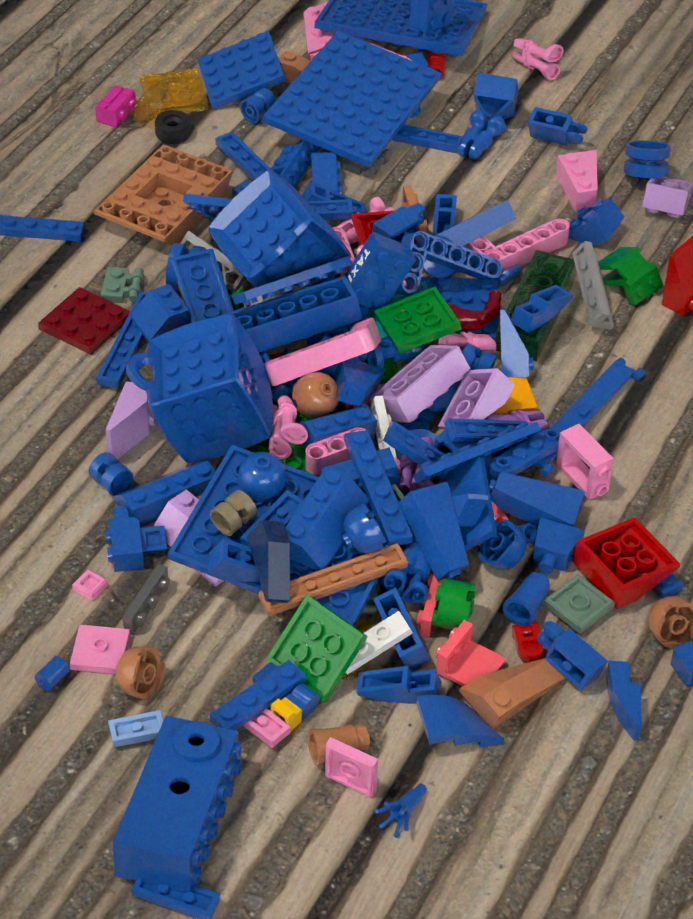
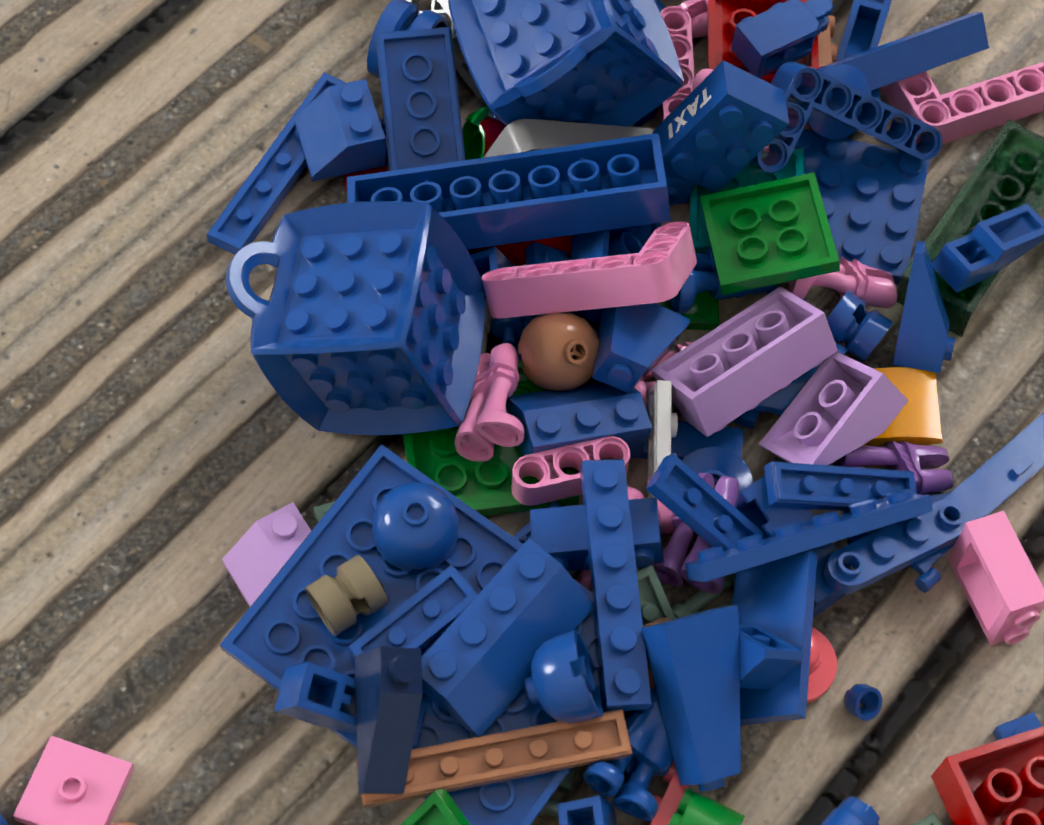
camera: 10 degrees right, 15 degrees up
dark red plate [38,287,130,355] -> none
bright pink tile [72,570,108,601] -> none
blue wheel [88,452,133,496] -> none
sand green plate [101,267,145,303] -> none
blue hinge [105,505,144,572] -> none
lavender slope [106,381,157,459] -> none
blue slope [113,460,216,528] -> none
dark grey plate [123,564,170,635] -> none
blue plate [140,525,167,554] -> none
blue plate [232,256,352,306] -> none
dark red piece [447,290,502,331] -> none
blue cylinder [477,519,526,570] -> none
blue slope [489,472,585,527] -> none
blue arm [494,265,522,286] -> none
blue torso [533,517,585,574] -> none

